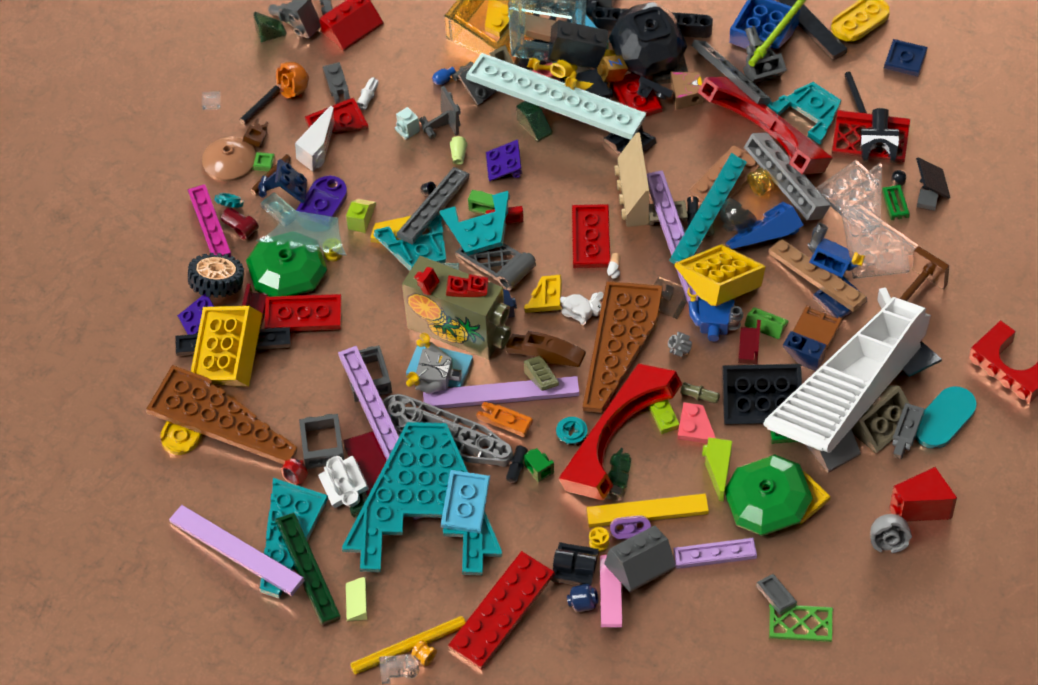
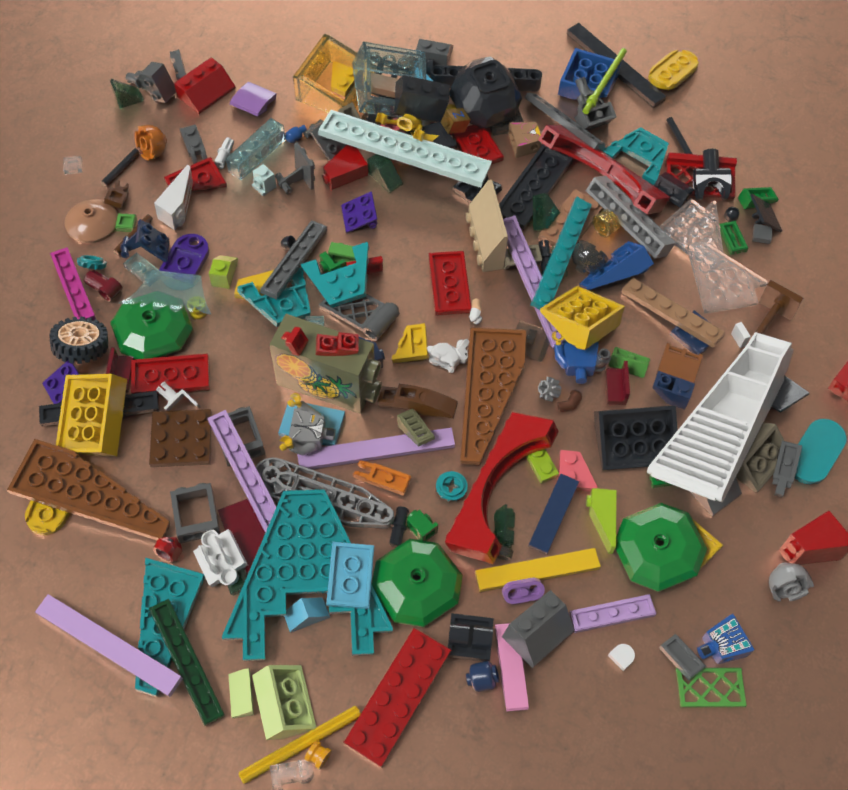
camera: 10 degrees left, 5 degrees up
yellowish green cone [450,136,468,165] -> none
yellow wheel [589,527,609,552] -> none
black hinge [637,76,673,100] -> none
olive axle [680,382,720,403] -> none
blue torso [808,223,865,278] -> none
dark blue tile [884,39,928,77] -> none
none -> reddish brown plate [149,409,212,468]
none -> white bracket [156,381,200,411]
none -> clear light blue brick [226,118,285,180]
none -> medium lavender slope [230,82,276,116]
none -> yellowish green slope [252,665,316,740]
none -> medium azure slope [284,597,330,633]
none -> green bracket [319,251,346,273]
none -> red slope [322,145,368,190]
none -> green rock [371,539,463,628]
none -> black plate [499,144,573,230]
none -> dark blue tile [528,474,579,554]
none -> clear green slope [533,193,560,231]
none -> copper arm [557,390,582,412]
none -> white tile [608,644,635,671]
none -> black hinge [654,172,695,208]
none -> torso [697,614,755,664]
none -> green slope [738,187,779,209]

